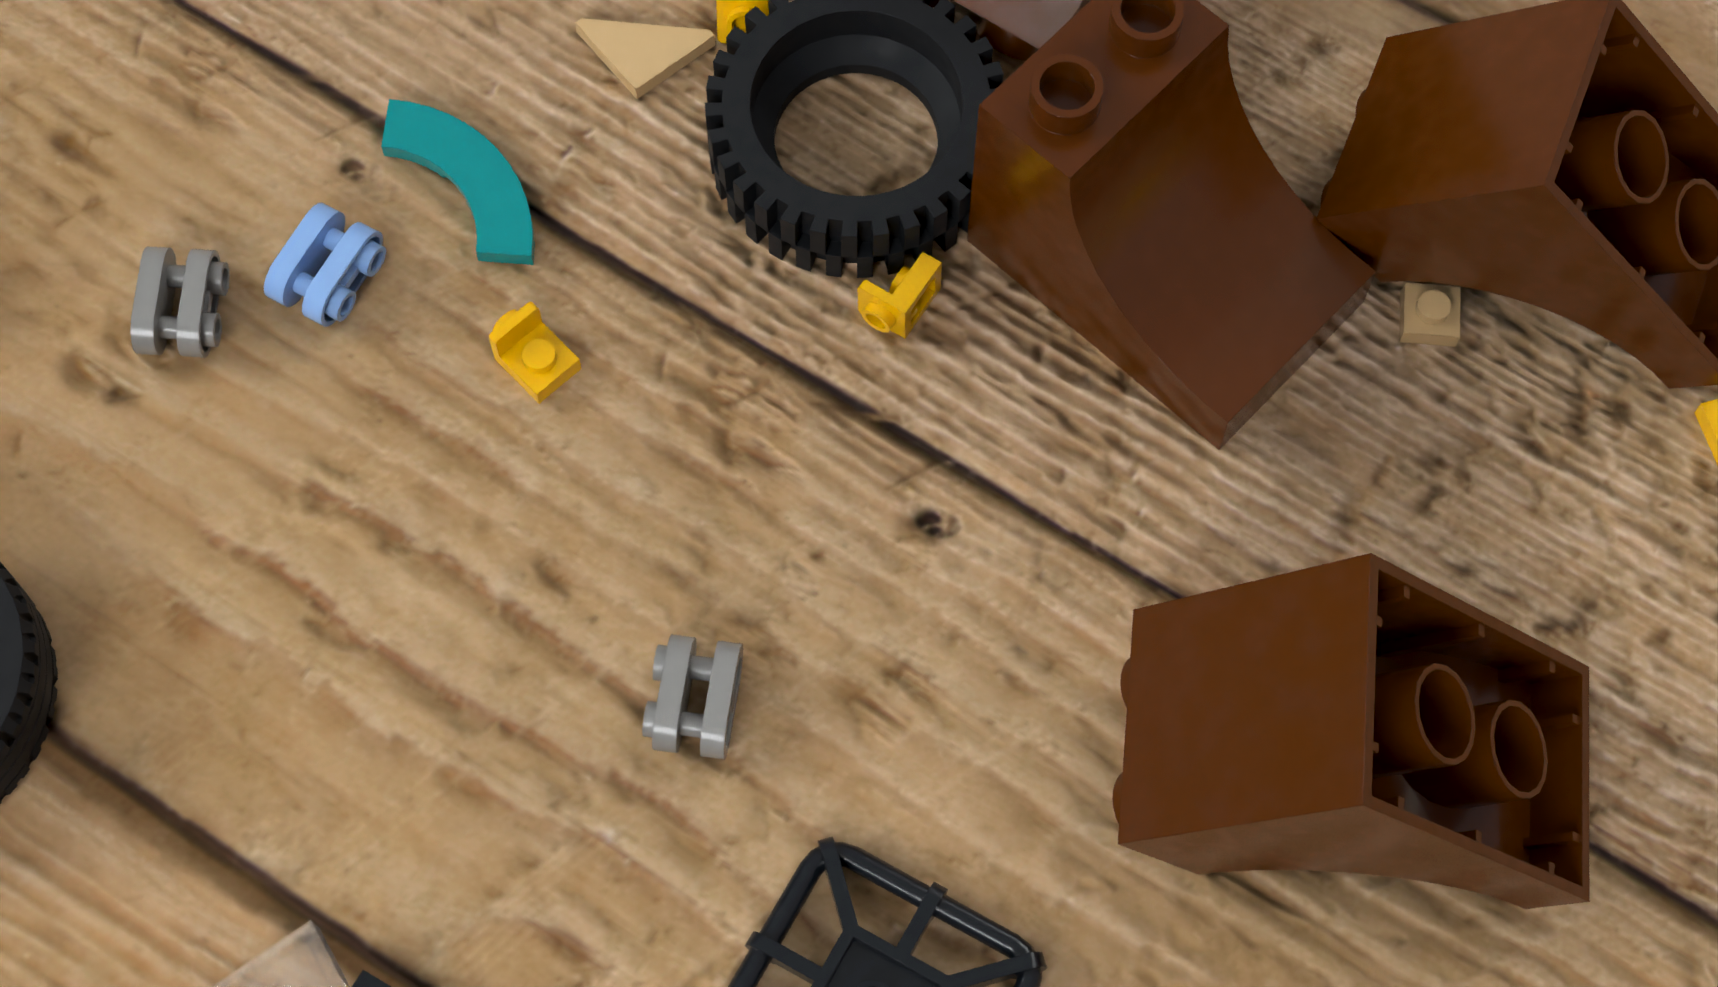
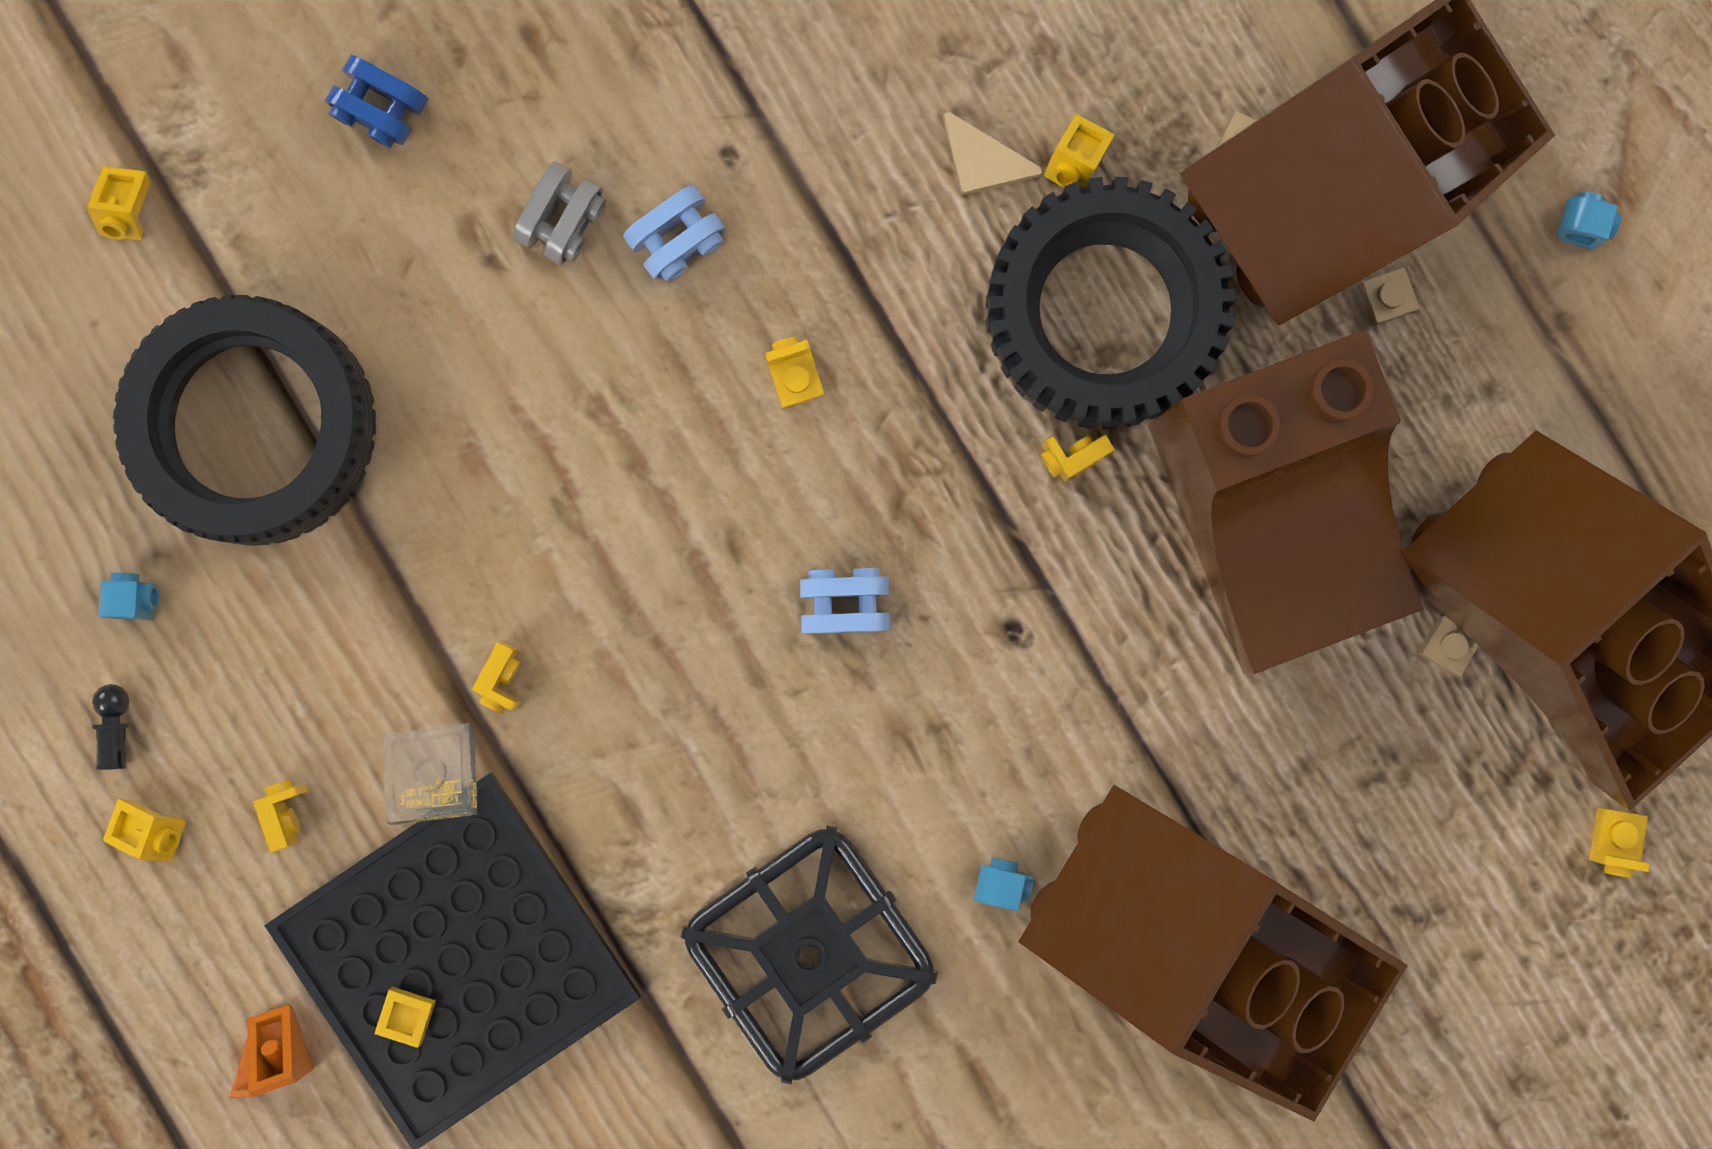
camera: 30 degrees right, 20 degrees up
teal tile [381,99,535,265] -> none
light grey brick [642,634,743,760] -> none
none -> yellow bracket [472,641,522,714]
none -> light blue brick [800,568,891,634]
none -> dark azure plate [973,857,1034,911]

